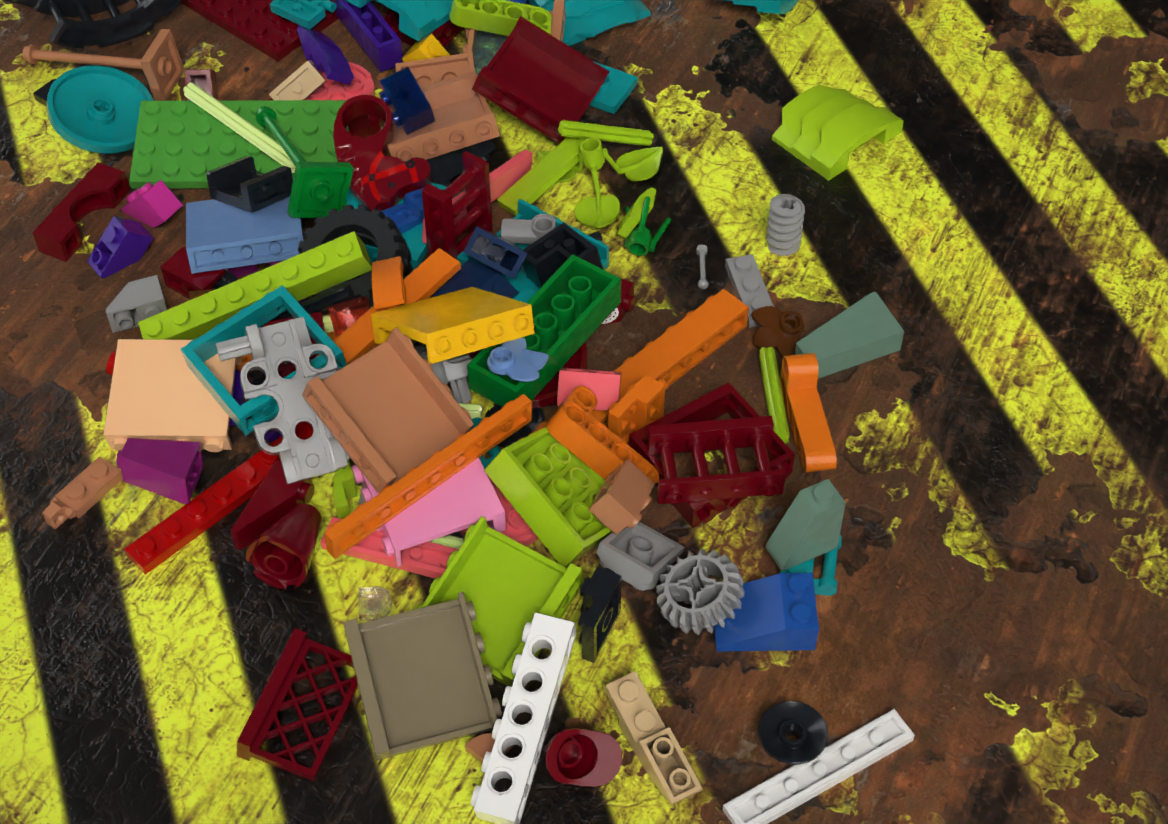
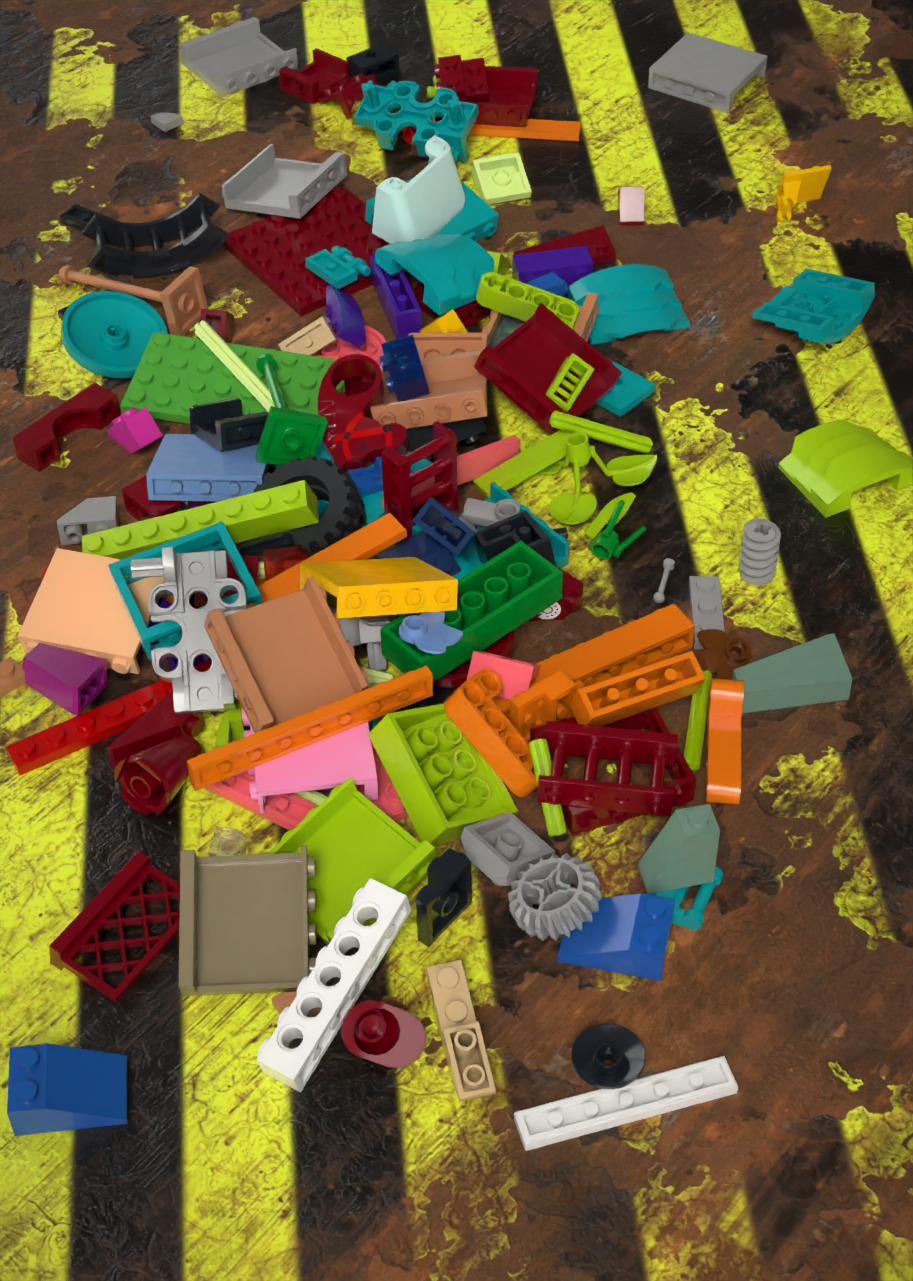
camera: 15 degrees right, 5 degrees down
dark purple slope [87,216,153,278] -> none
orange slope [372,256,406,310] -> none
nougat brick [588,459,655,535] -> none
none -> lime axle [529,739,567,837]
none -> lime slope [545,353,594,412]
none -> orange brick [569,651,706,726]

